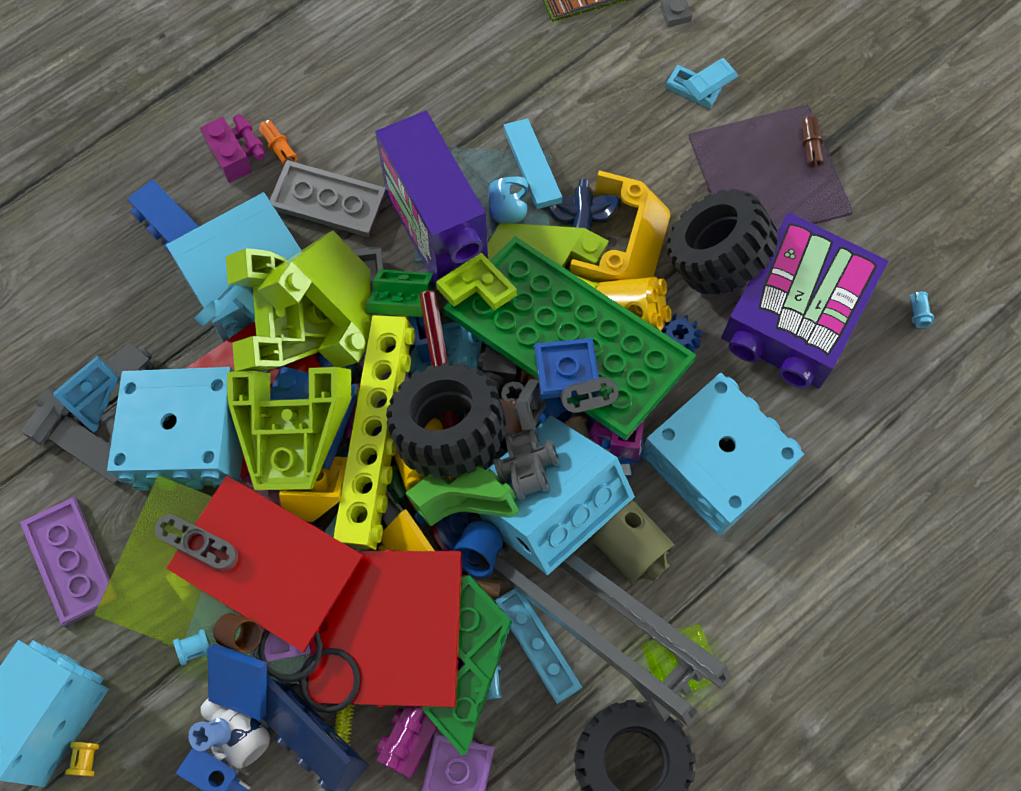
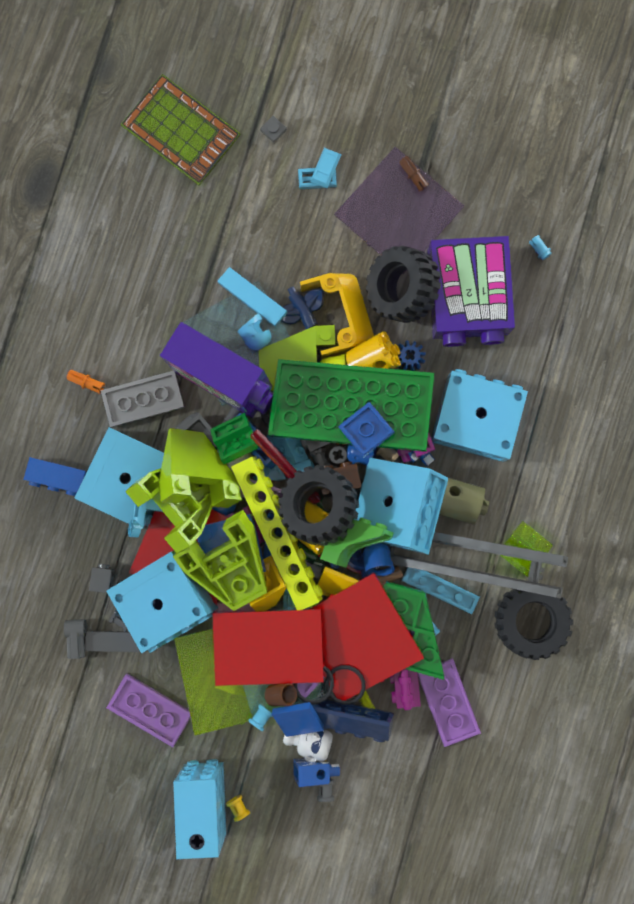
camera: 25 degrees left, 15 degrees up
dark azure wing [54,355,118,433] -> none
dark grey beam [155,514,238,571] -> none
medium blue bush [188,718,231,751] -> none
magenta brick [200,114,266,183] -> none
lime plate [436,253,517,310] -> none
dark grey axle [494,428,560,501] -> none
dark grey hinge [514,378,546,430] -> none
dark grey beam [561,377,618,413] -> none

